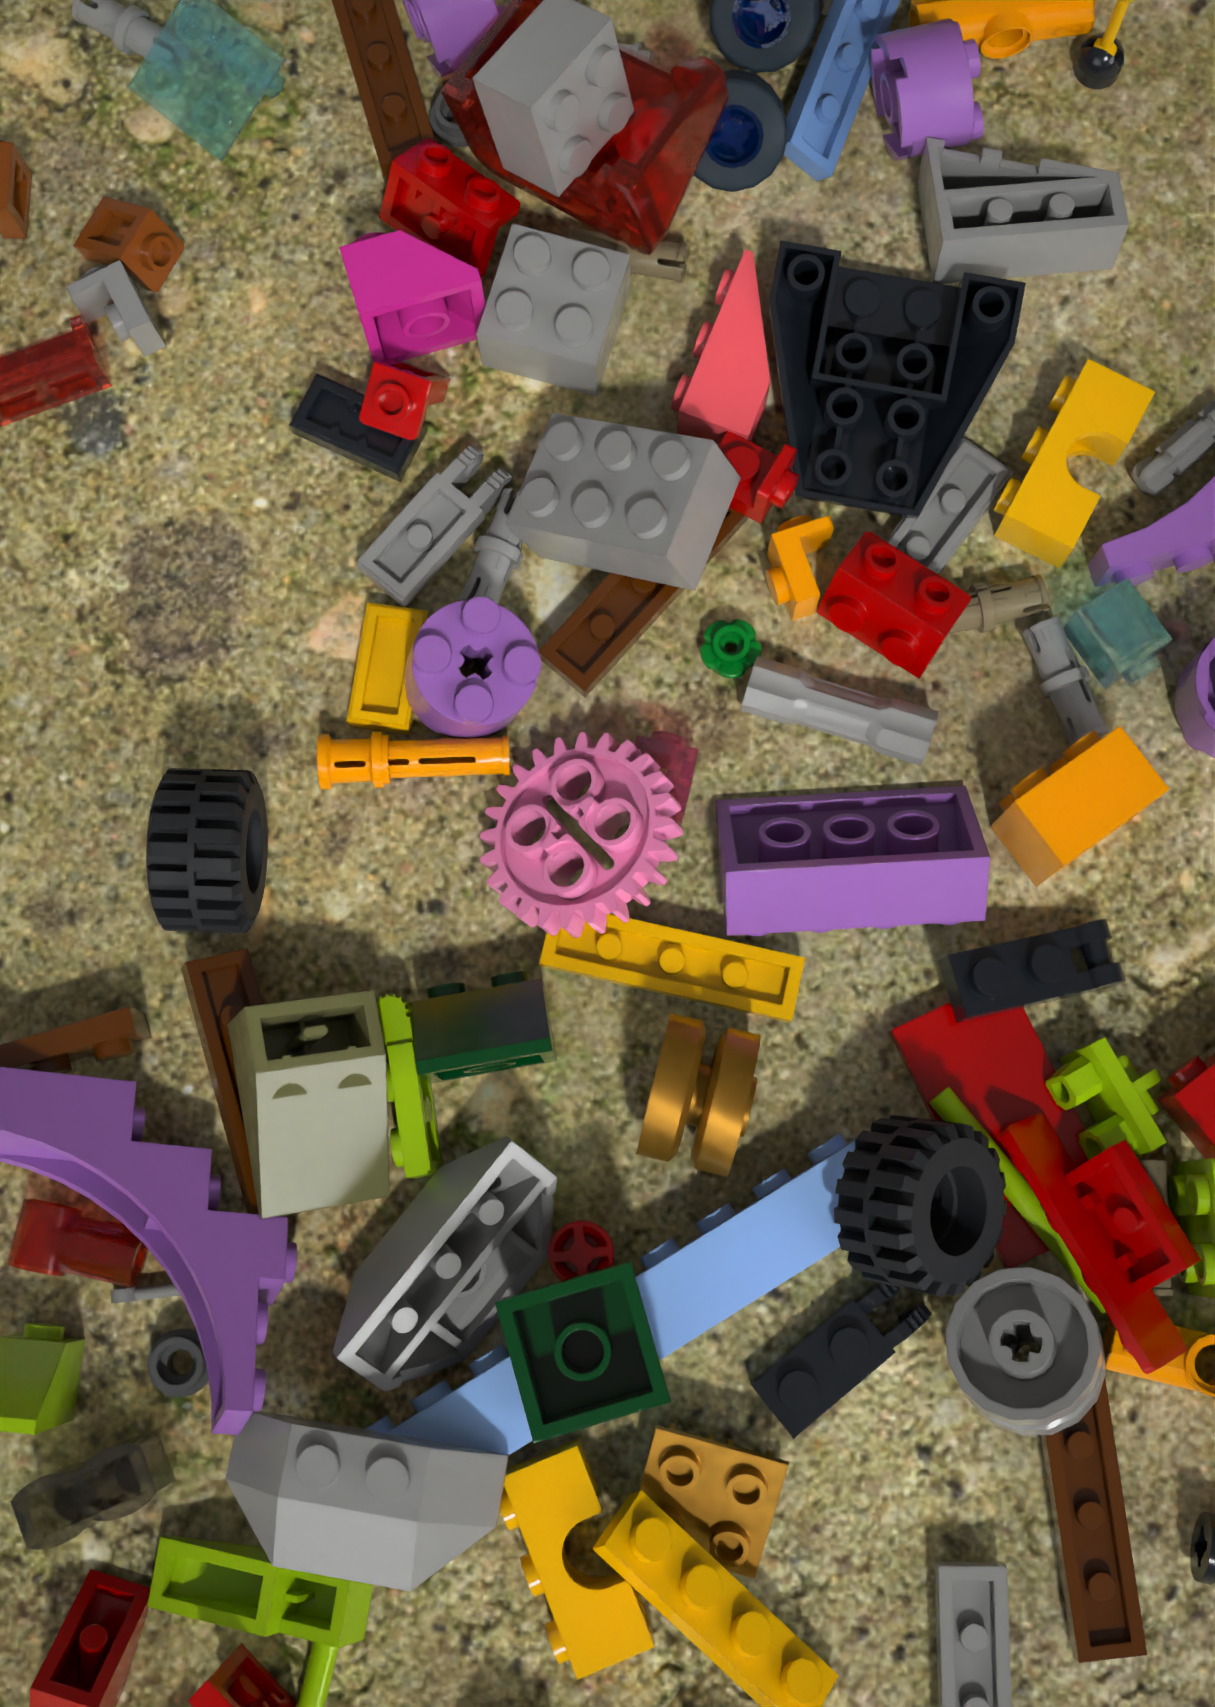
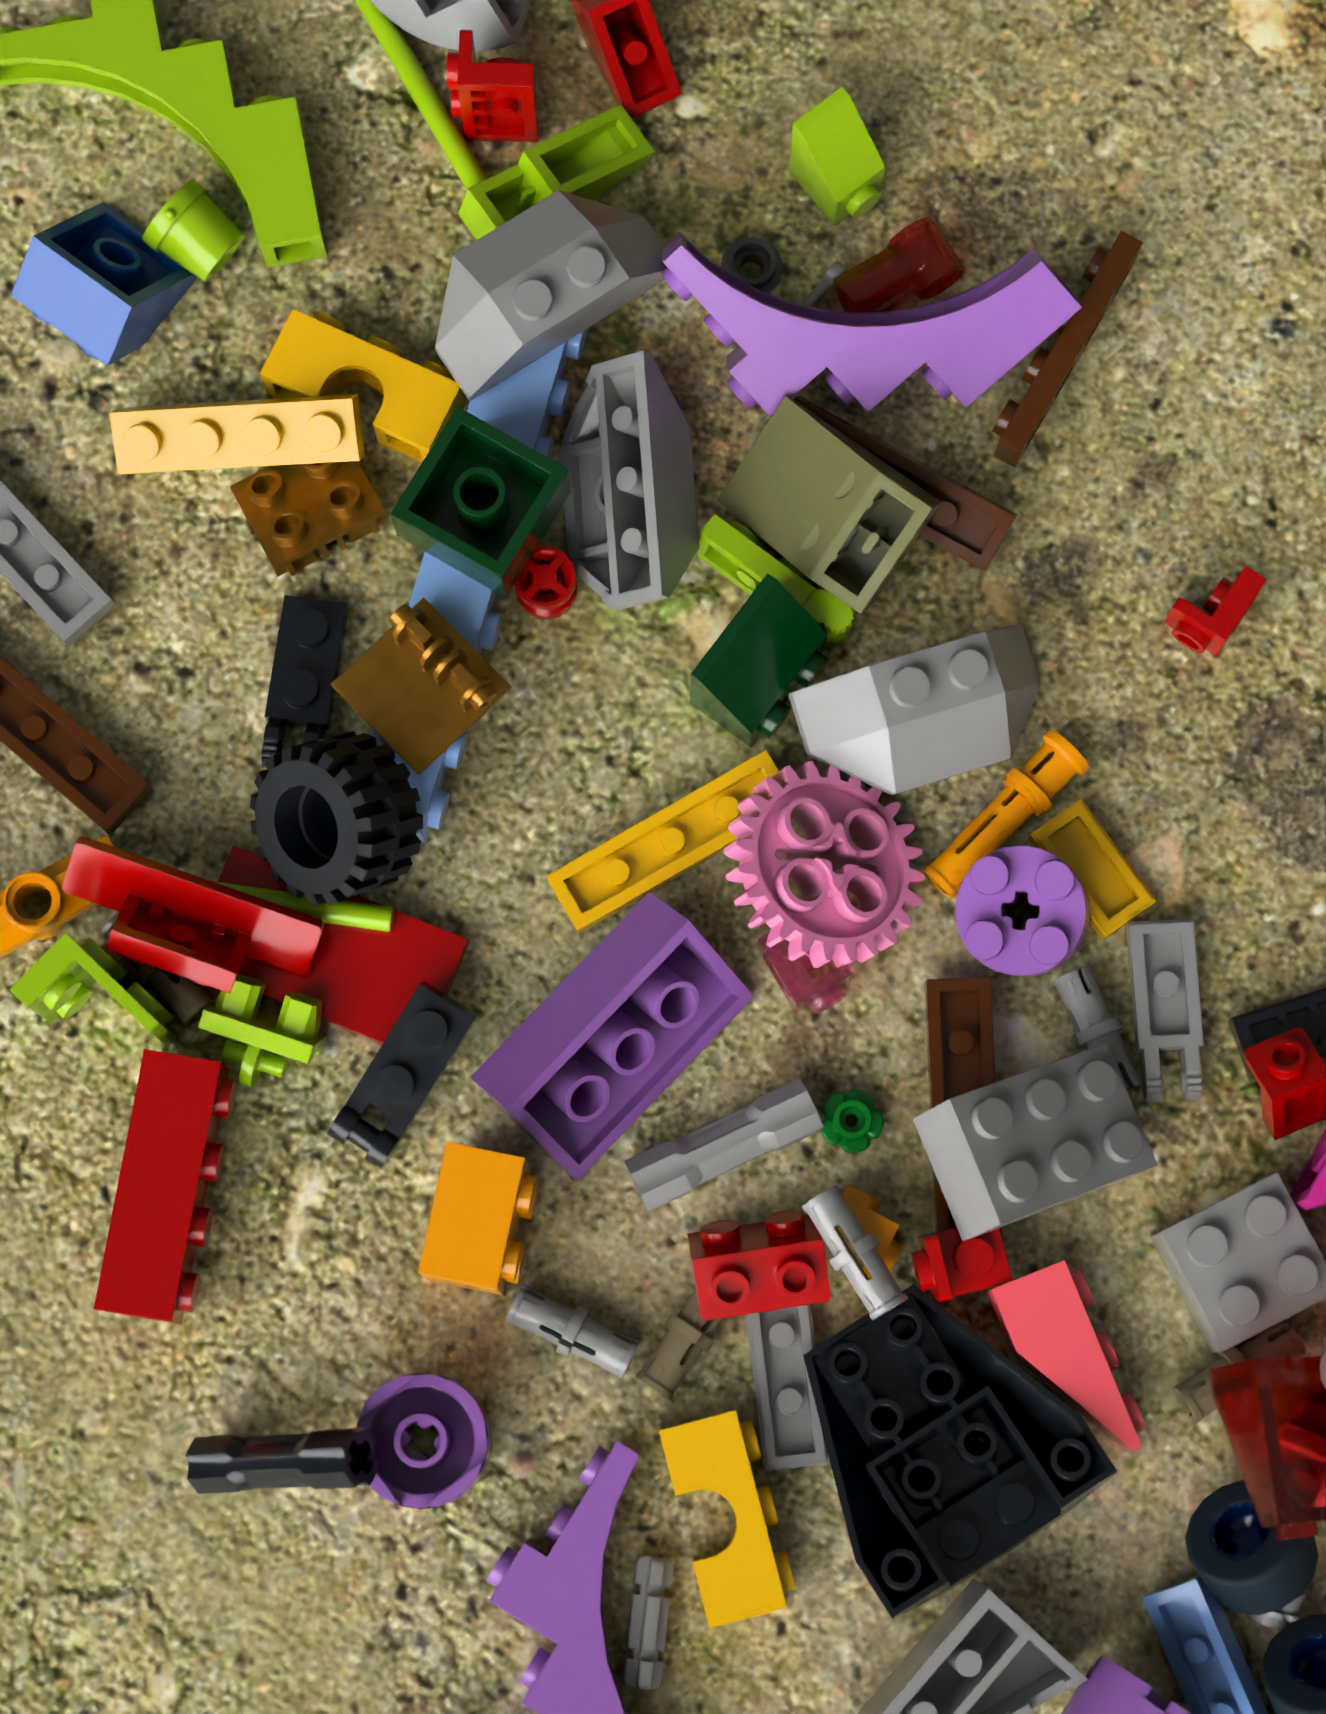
camera: 135 degrees right, 0 degrees up
clear smoke brick [10,1435,176,1550] -> none
black tyre [146,768,268,933] -> none
pearl gold wheel [636,1013,761,1177] -> none
light grey wheel [945,1267,1106,1436] -> none
clear light blue brick [1063,578,1173,690] -> none
none -> pearl gold hinge [330,597,512,775]
none -> light grey wedge [788,624,1041,795]
none -> light grey pin [802,1185,908,1320]
none -> red bracket [1165,566,1267,656]

